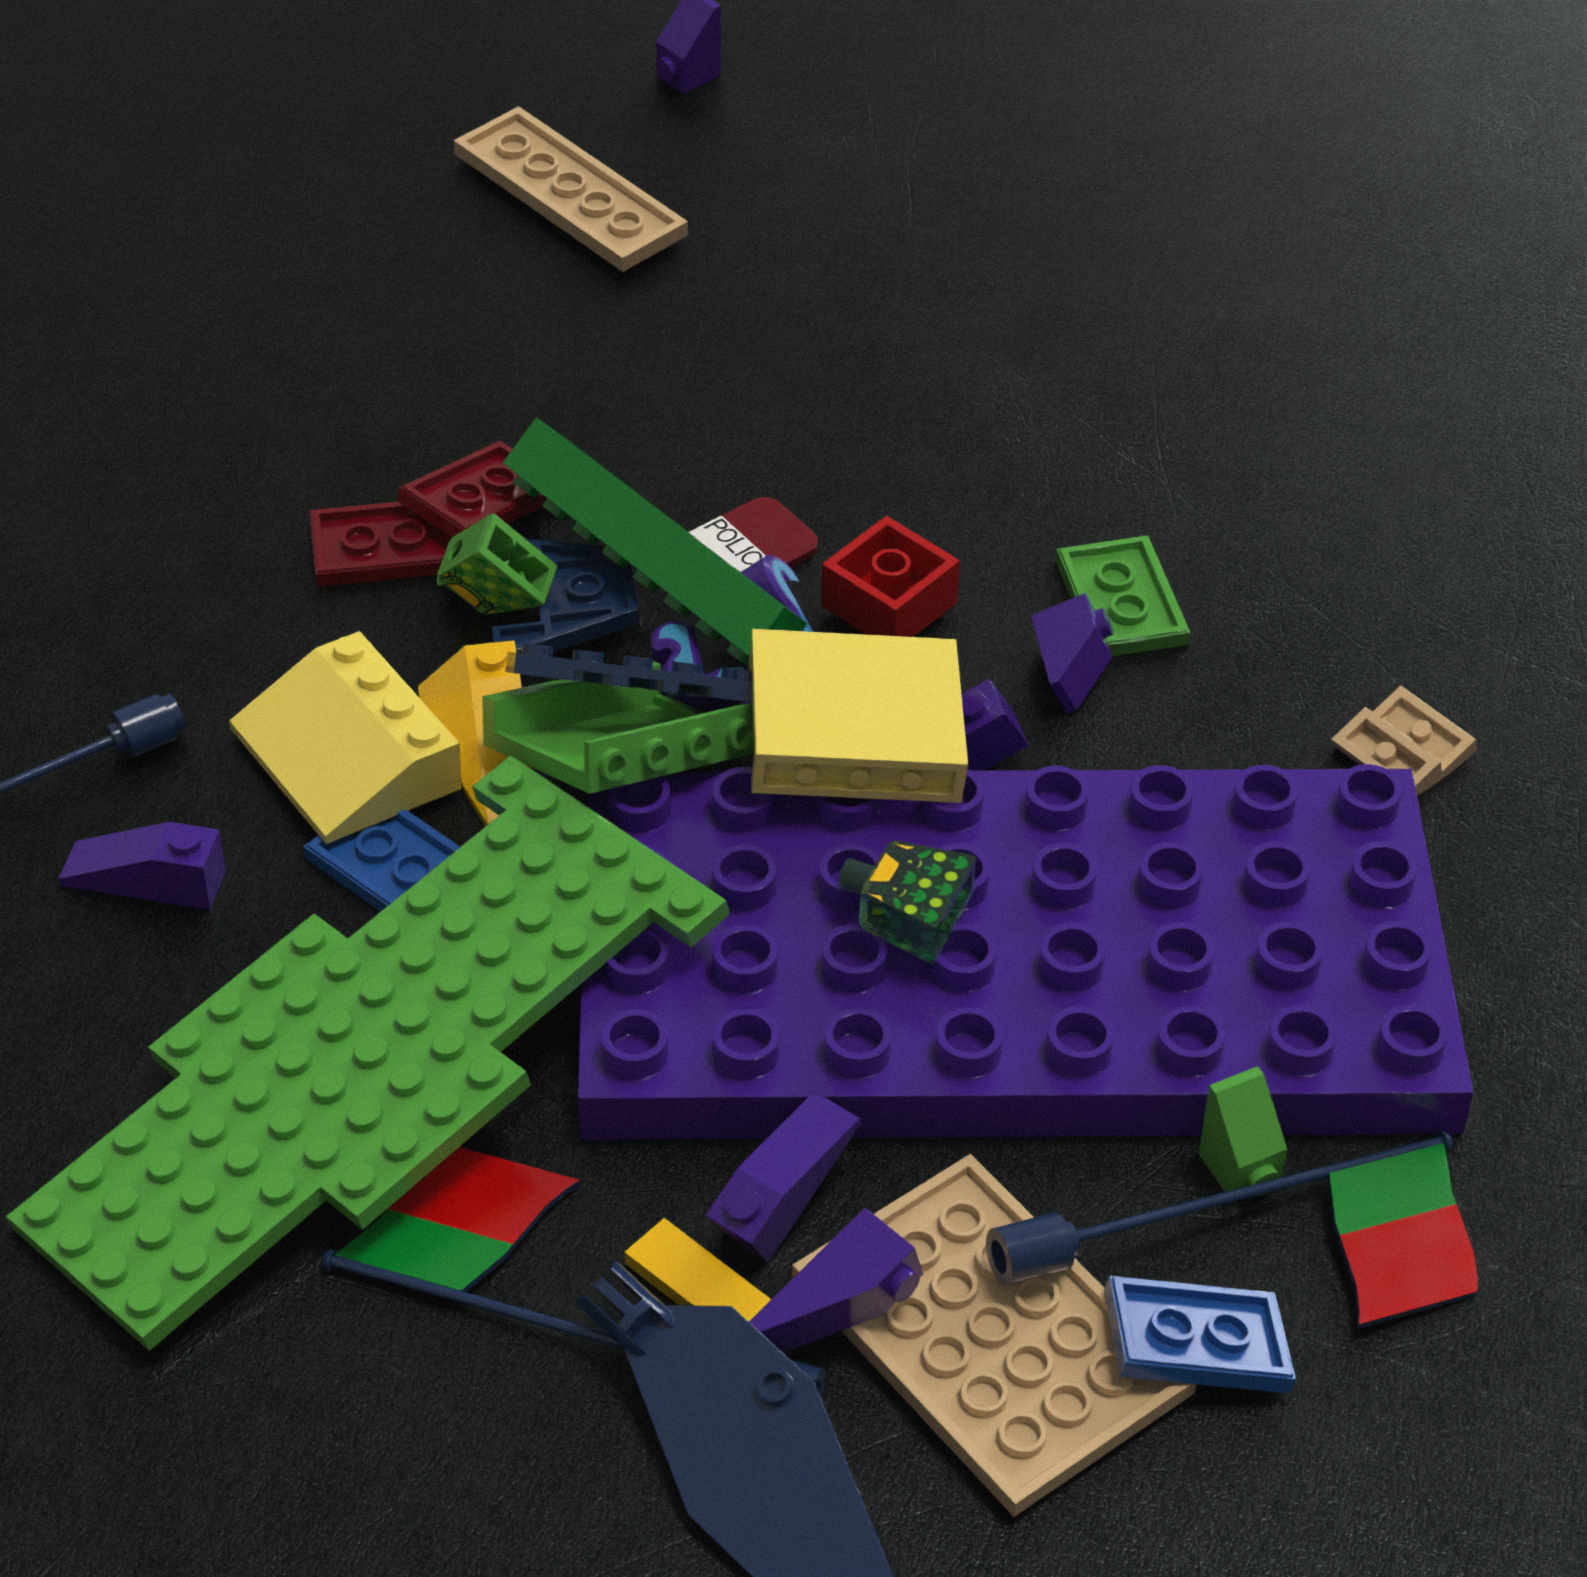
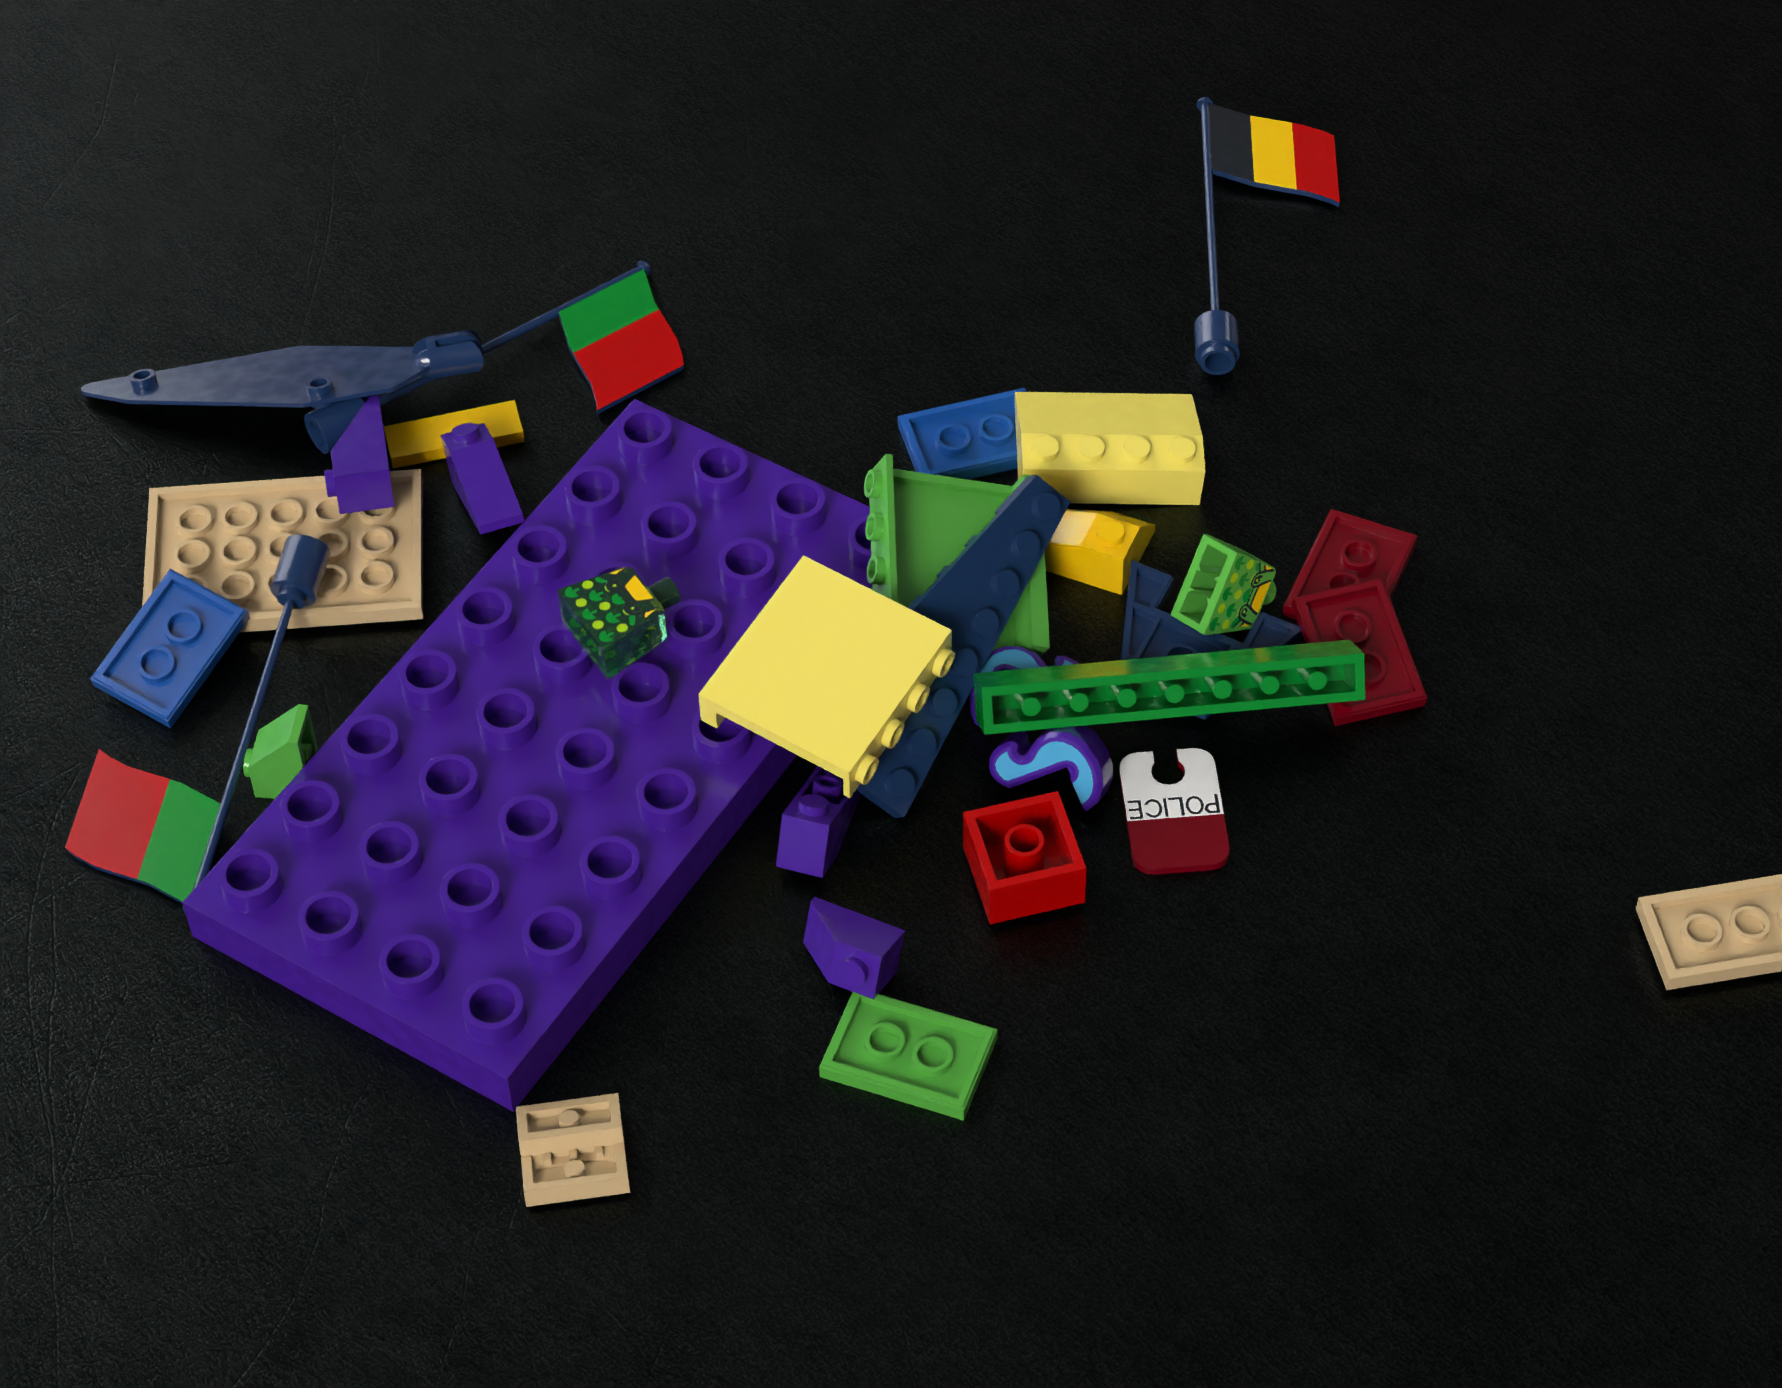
camera: 125 degrees right, 5 degrees up
bright green piece [6,755,730,1351] -> none
dark purple slope [58,822,226,910] -> none

